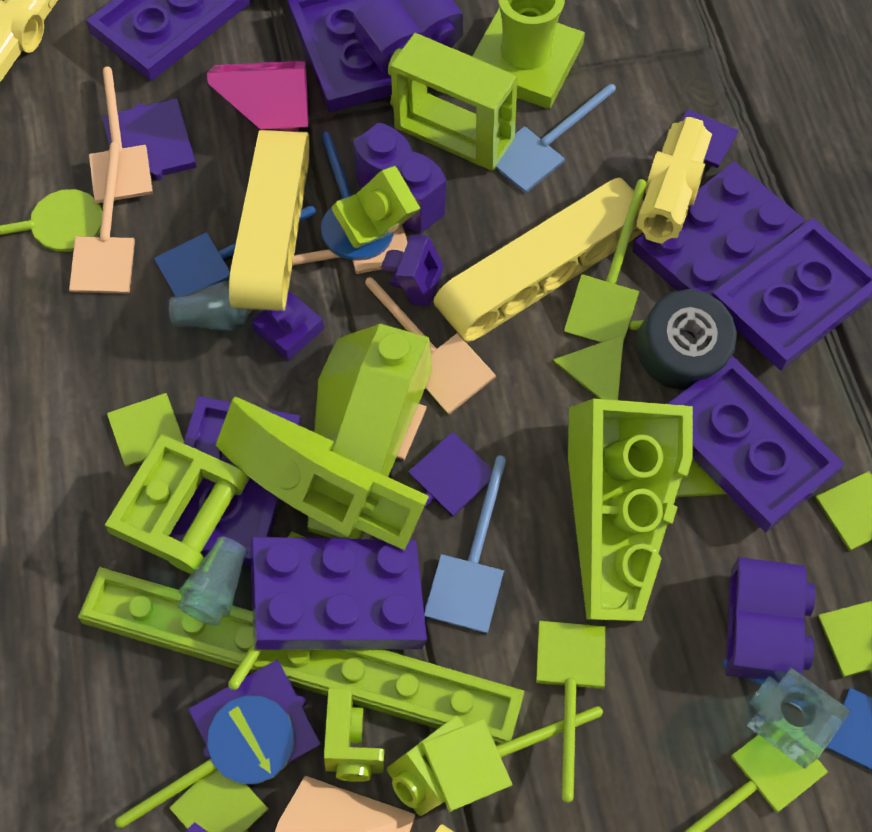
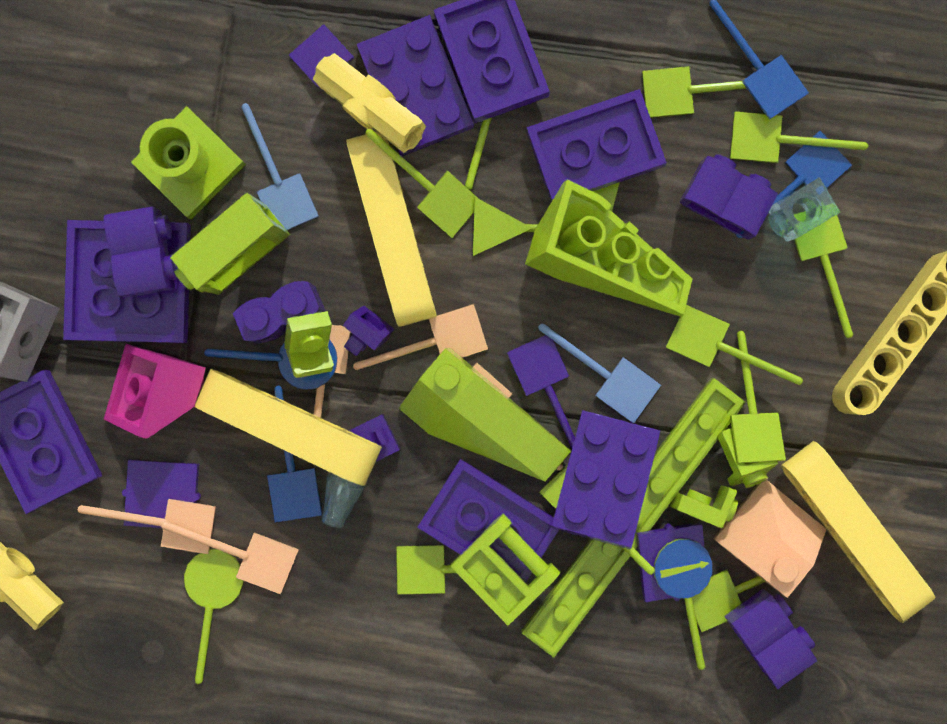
camera: 60 degrees left, 25 degrees up
clear light blue cone [177,537,248,626] -> none
lime slope [215,396,429,550] -> none
black wheel [636,289,737,390] -> none

